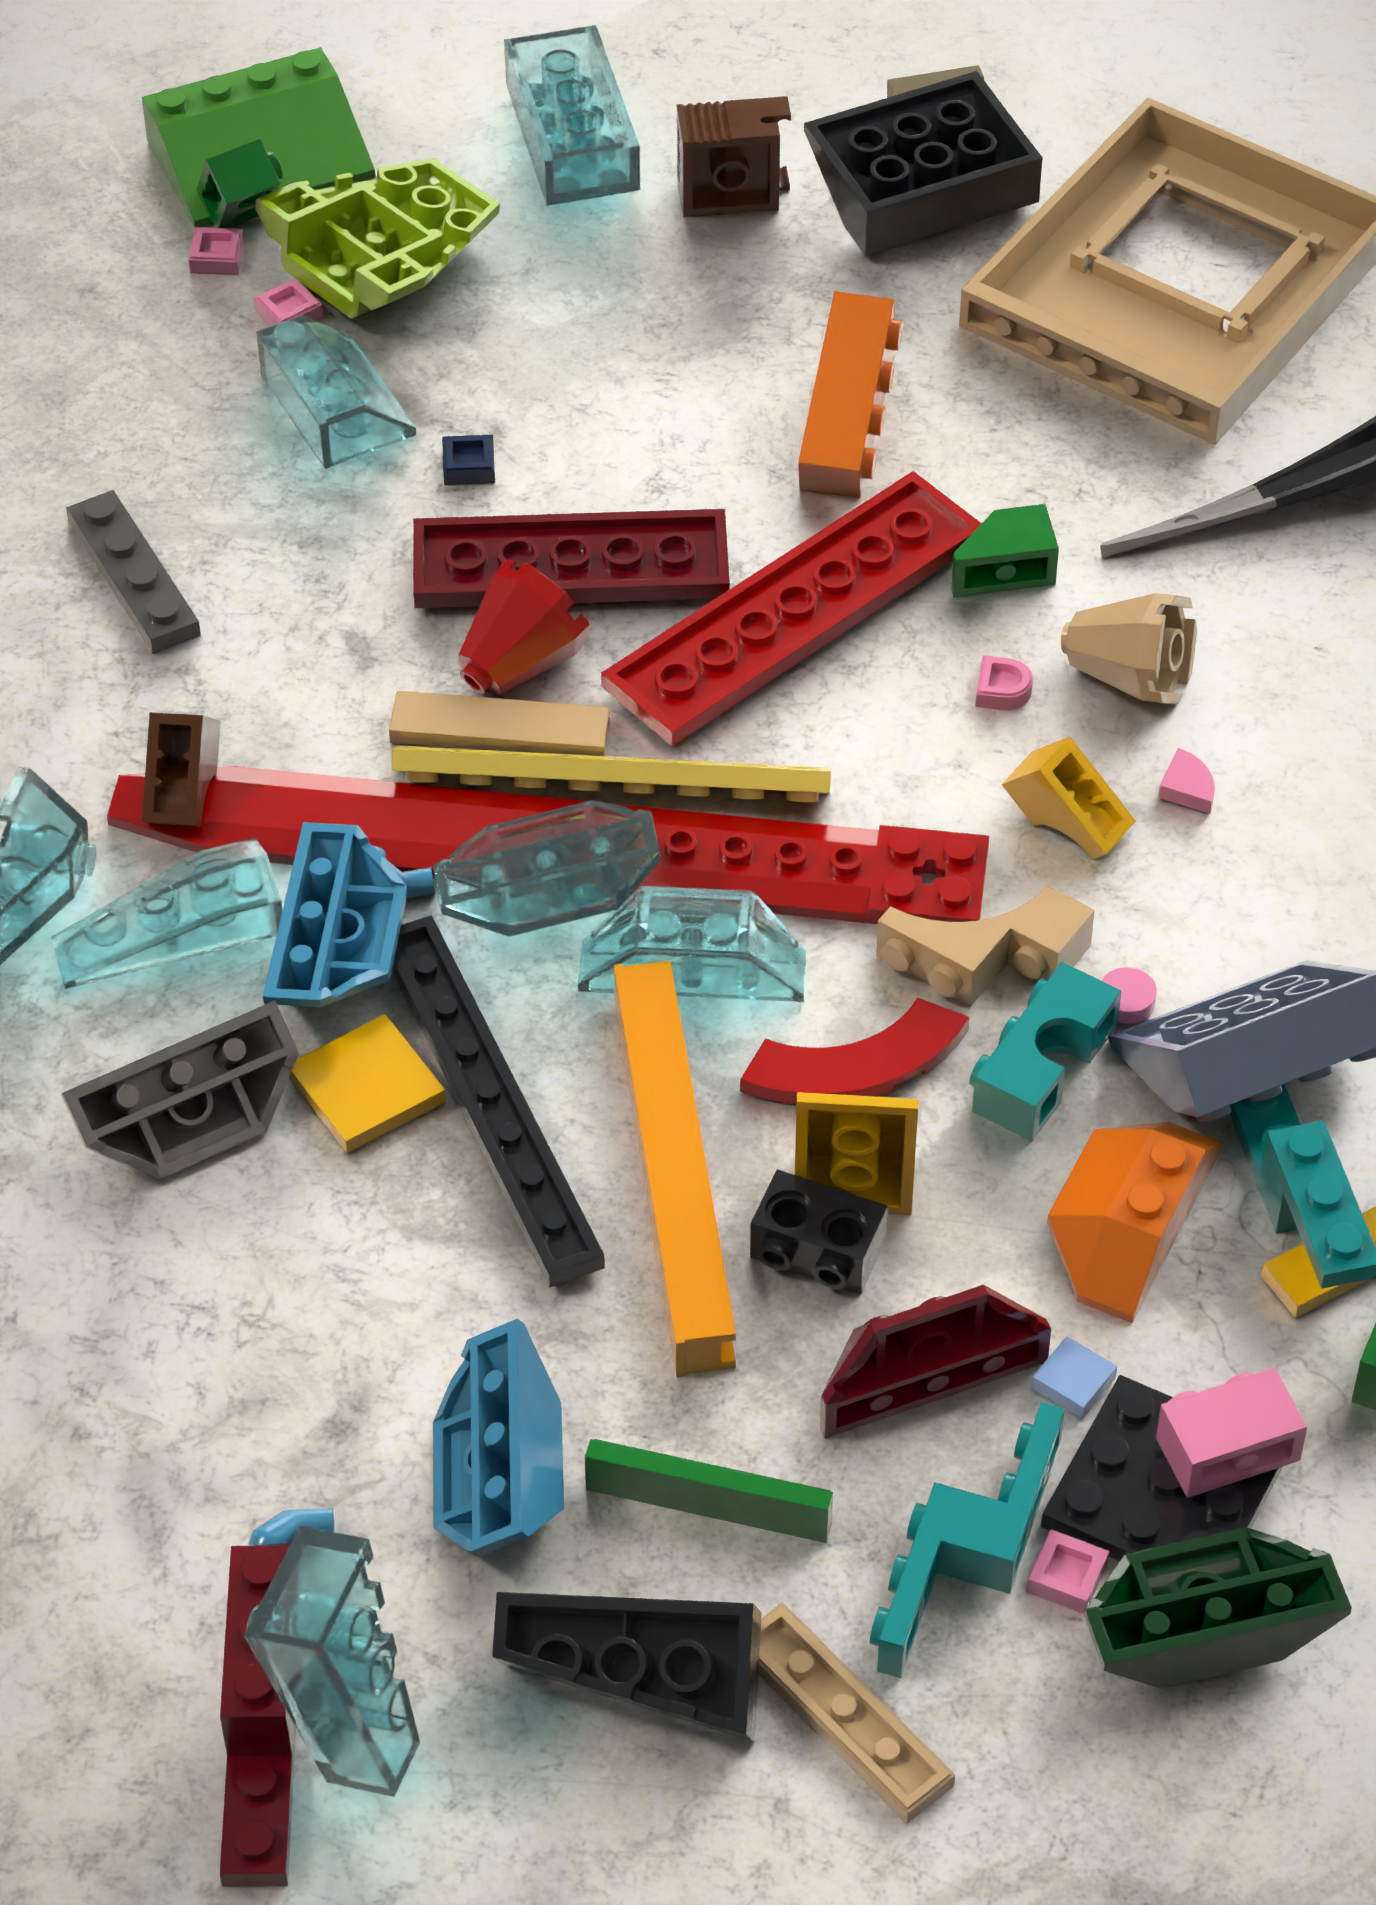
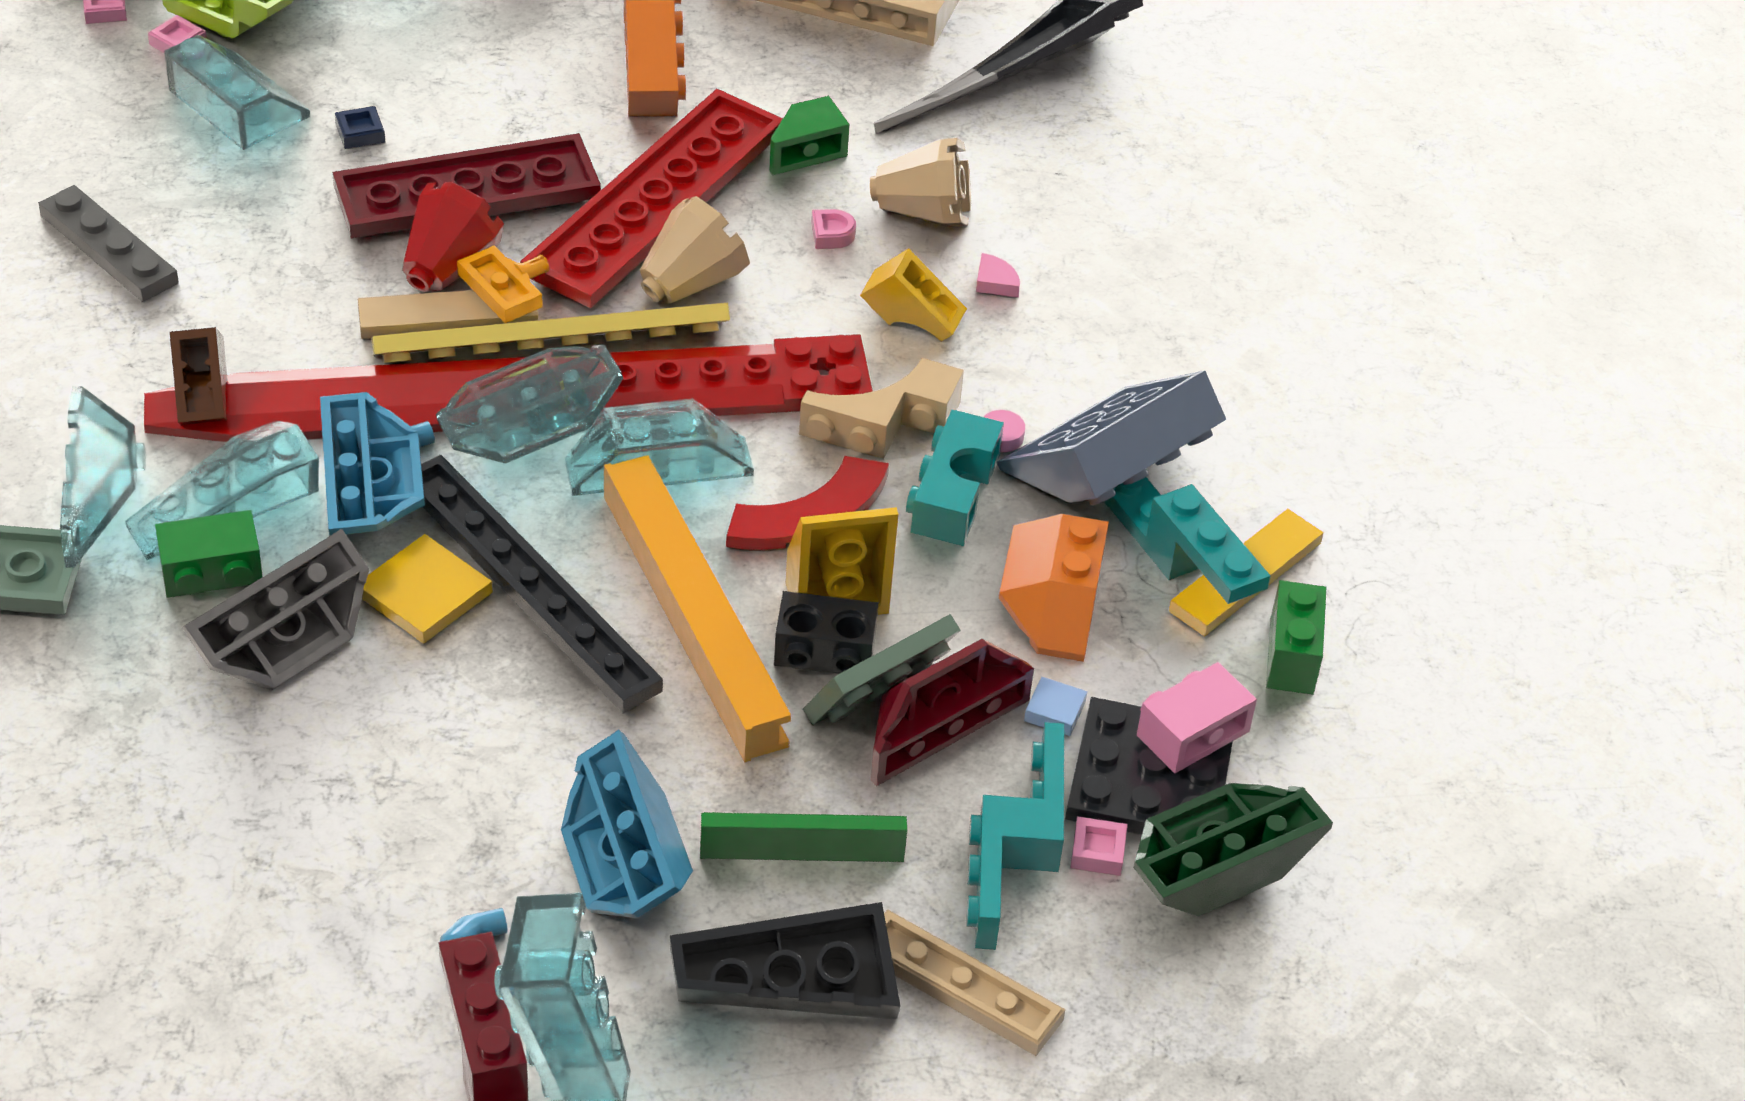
camera: 20 degrees left, 5 degrees down
none -> green brick [155,510,263,598]
none -> light orange plate [457,245,549,323]
none -> tan cone [639,196,750,304]
none -> sand green plate [803,614,961,726]

